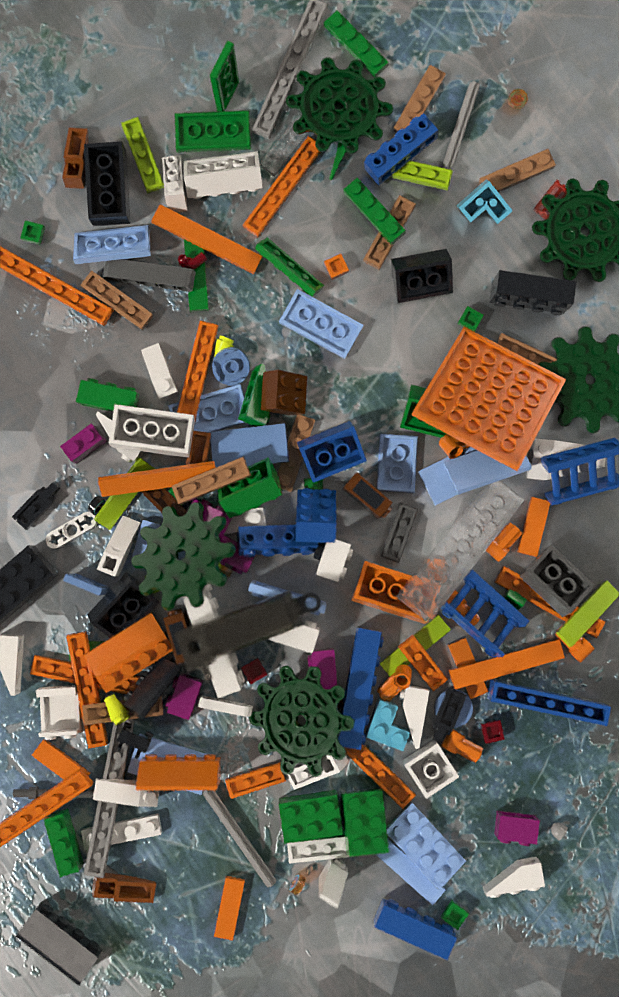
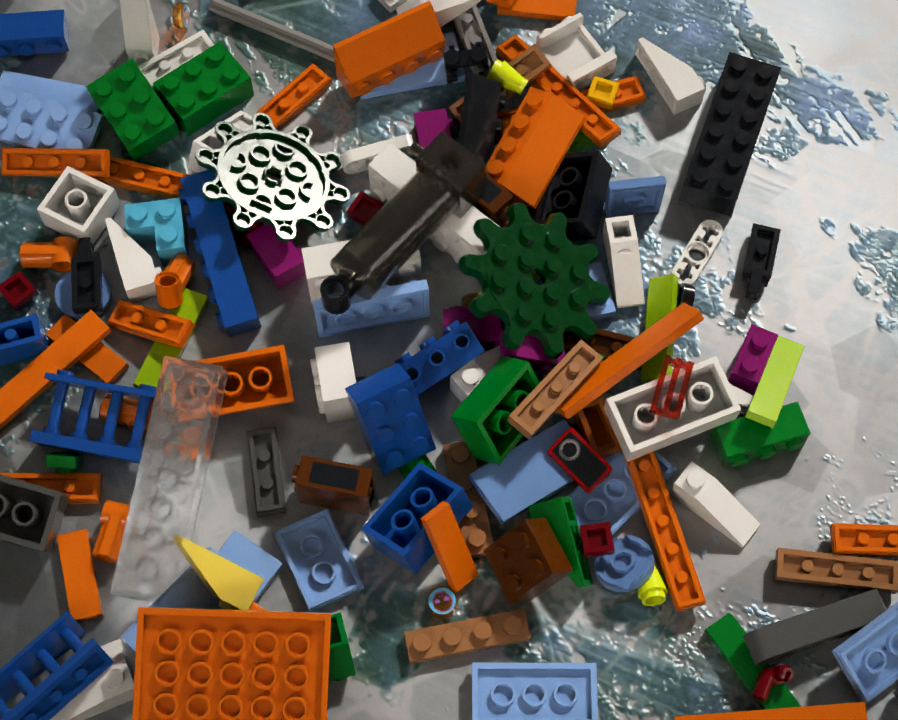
camera: 150 degrees right, 20 degrees down
none -> orange tile [1,148,111,178]
none -> light yellow slope [173,535,264,610]
none -> medium nougat plate [404,608,531,664]
none -> orange tile [420,501,479,592]
none -> tile [427,586,457,619]
none -> slope [547,427,612,494]
none -> dark red plate [579,522,615,558]
none -> yellow tile [587,76,620,110]
none -> clear red tile [649,354,694,421]
none -> lime tile [745,335,805,428]

